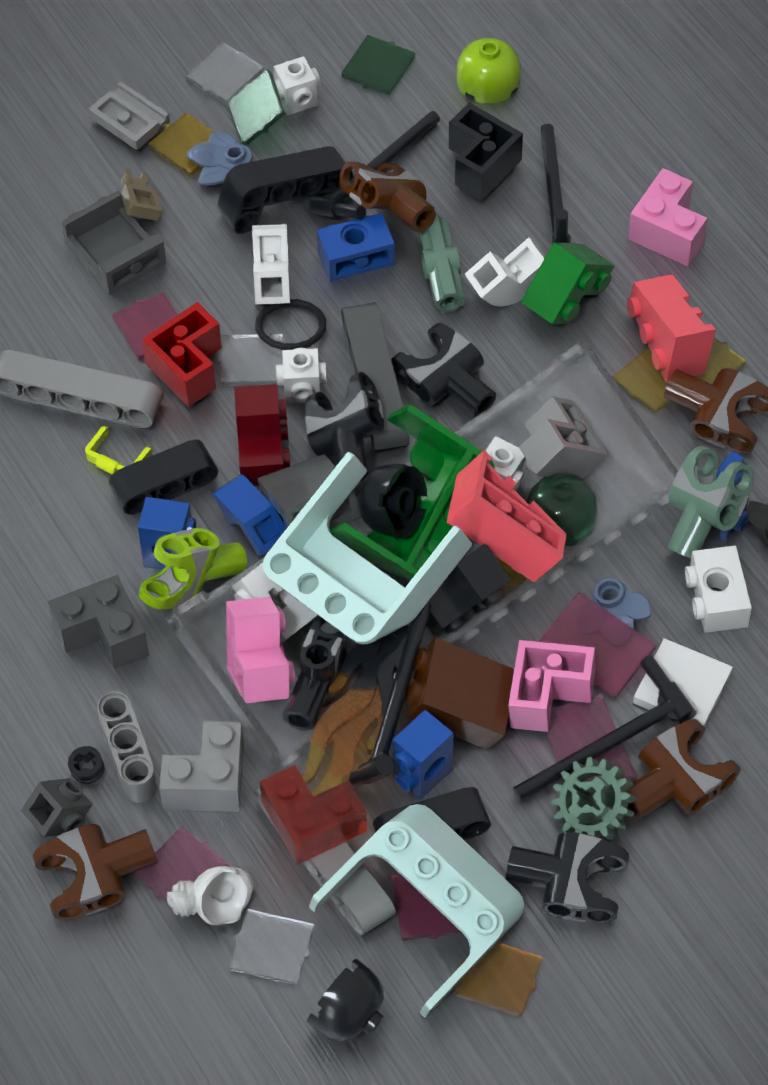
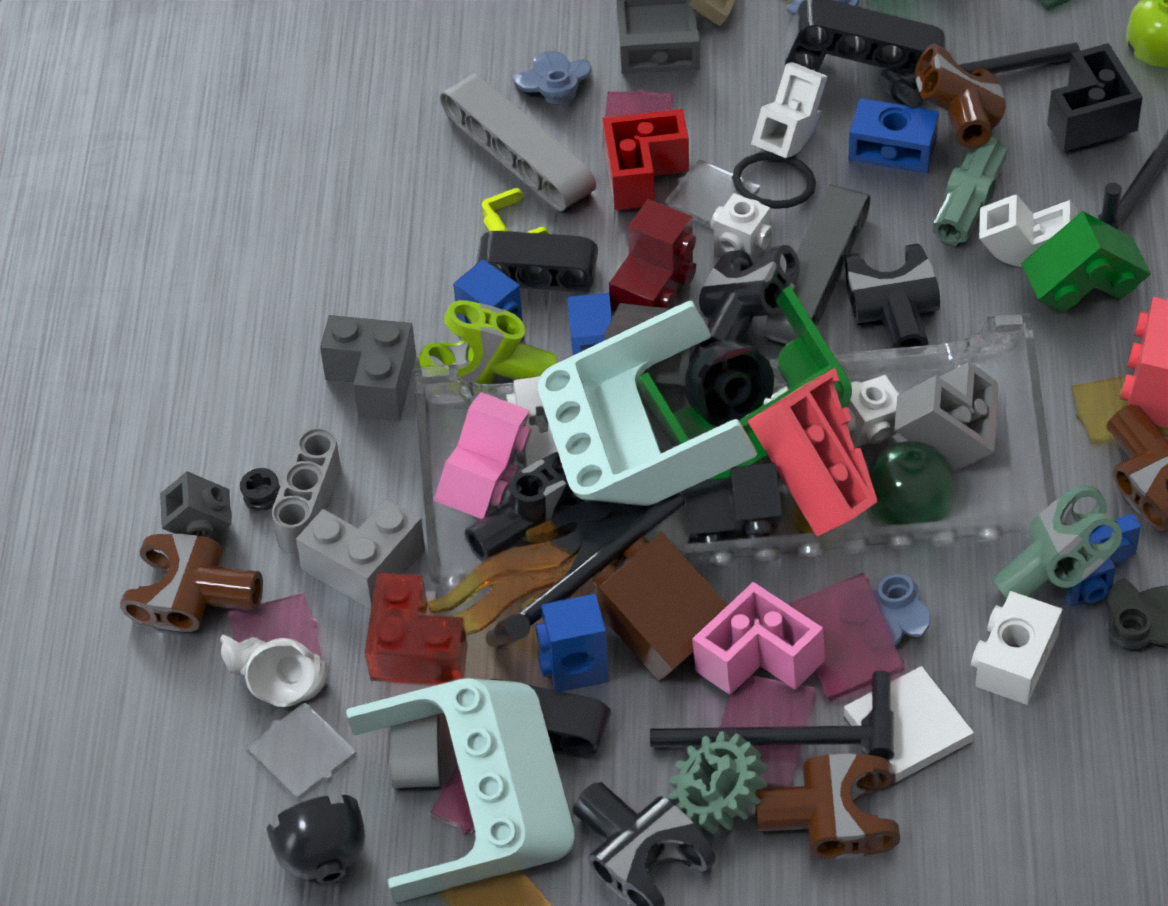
camera: 35 degrees right, 5 degrees down
none -> sand blue plate [513,51,591,104]

